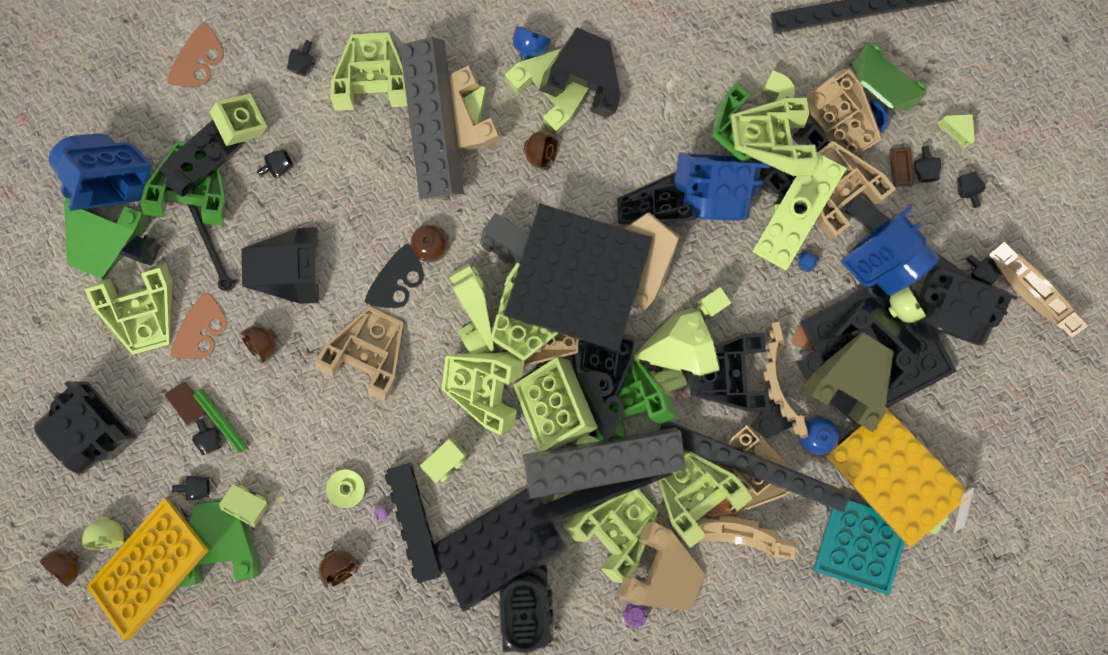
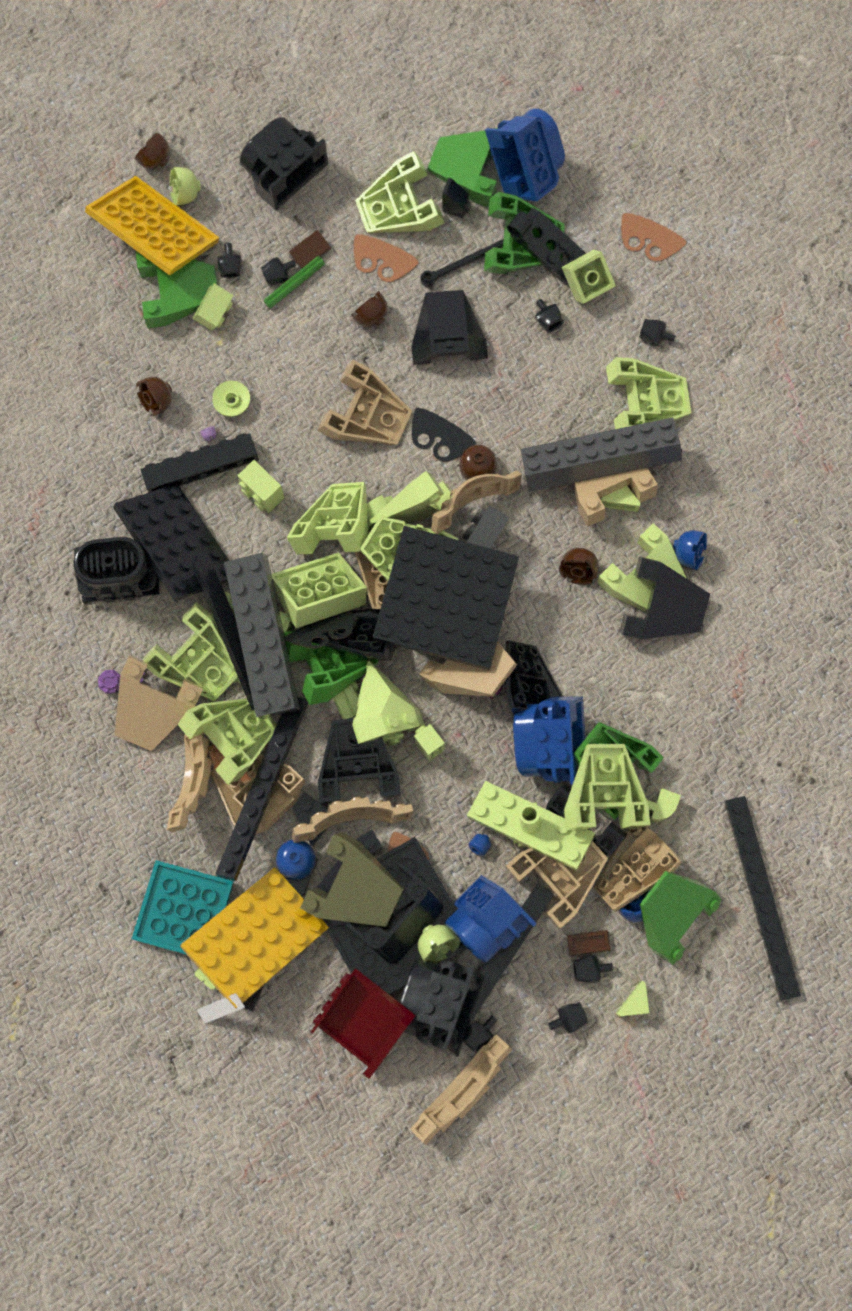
camera: 85 degrees right, 10 degrees down
none -> dark red panel [311,968,416,1079]
none -> tan piece [431,470,522,534]

